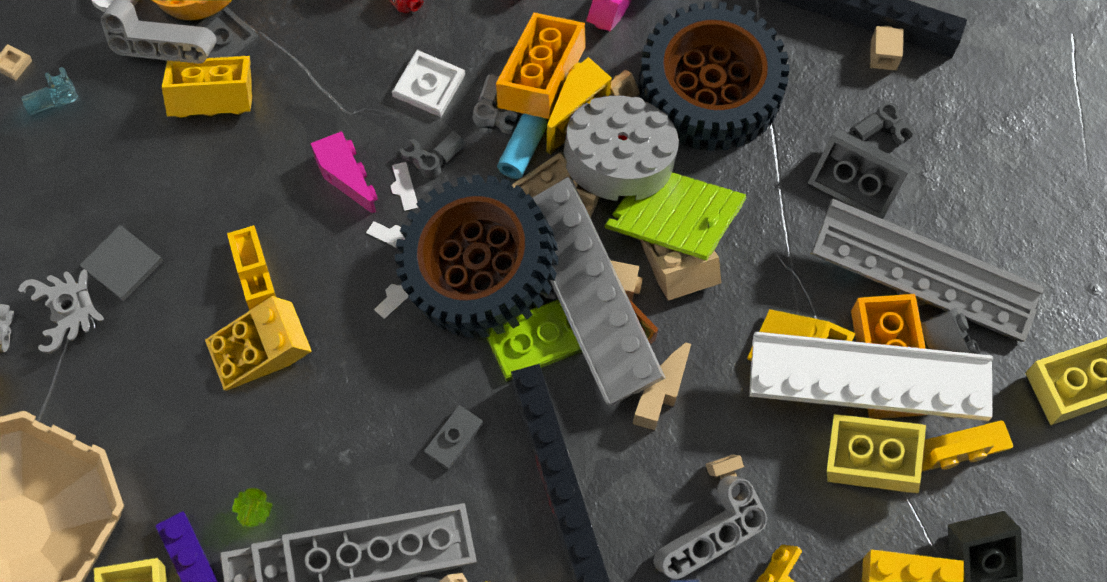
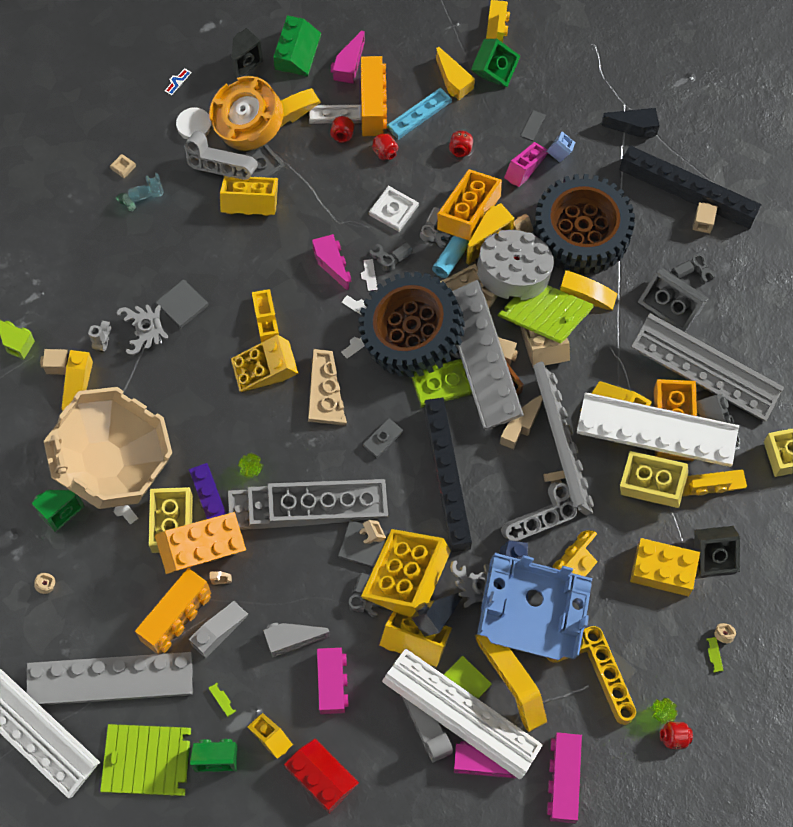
camera: 10 degrees right, 0 degrees up
none -> clear green tile [116,193,137,212]
none -> tan wing [308,349,347,426]
none -> light grey plate [533,361,594,516]
none -> yellow slope [560,271,617,311]

